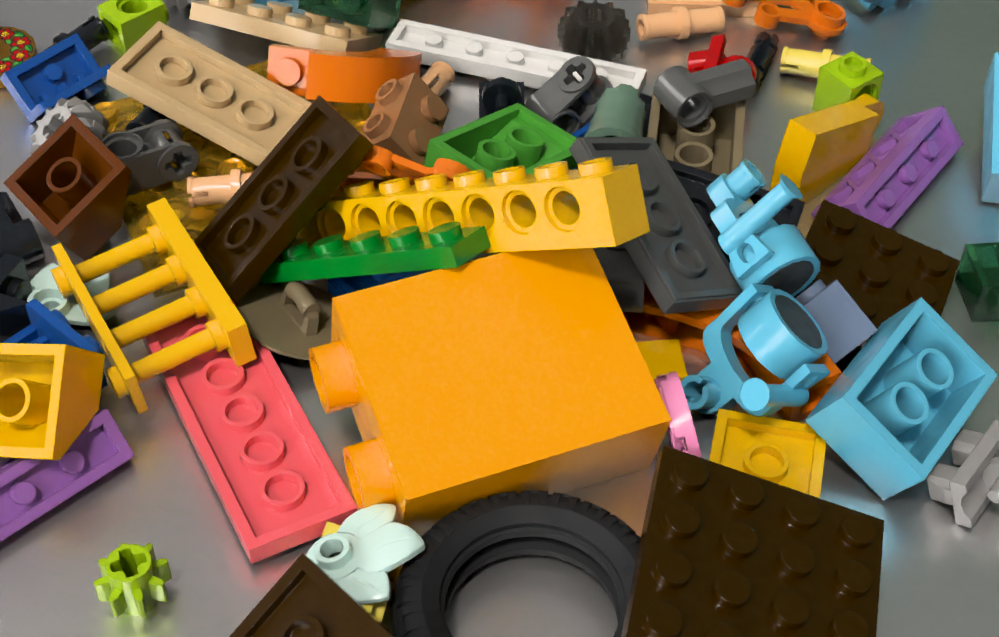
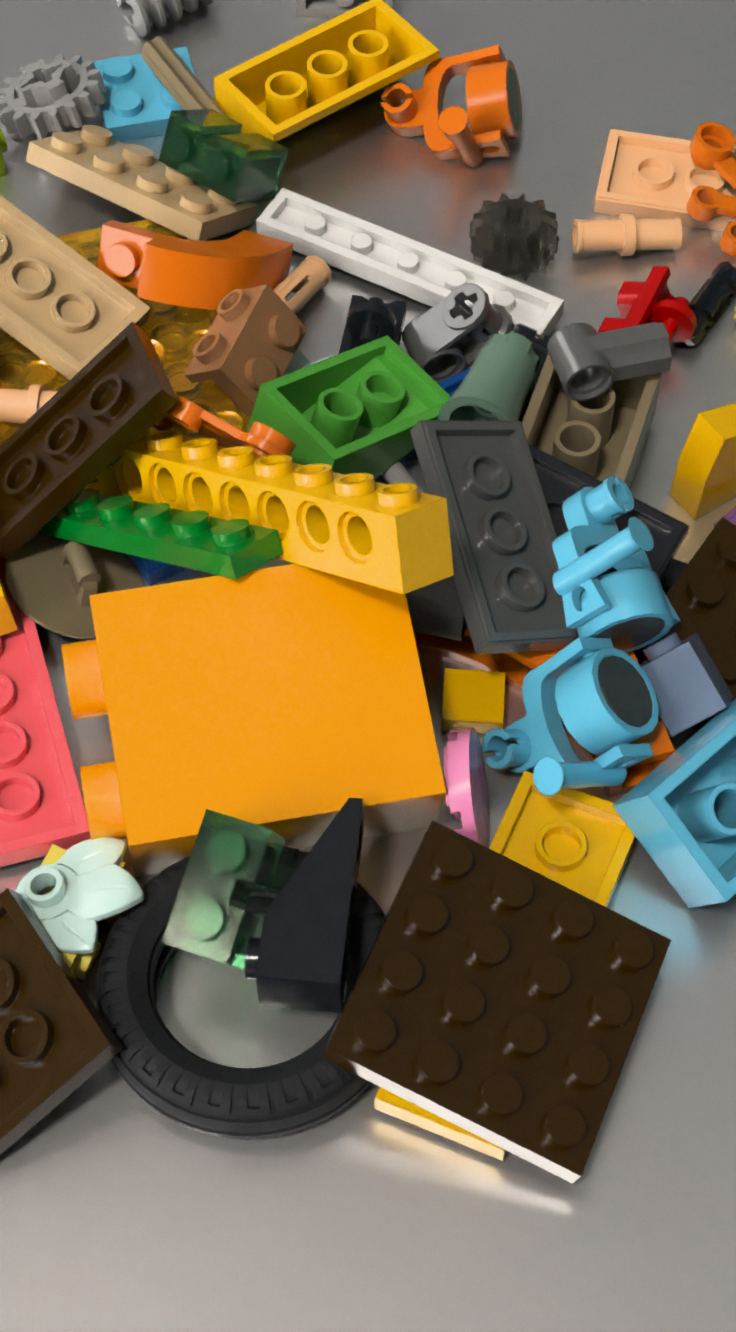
camera: 10 degrees right, 10 degrees up
none -> clear green brick [161,809,286,970]
none -> black slope [245,798,364,1013]

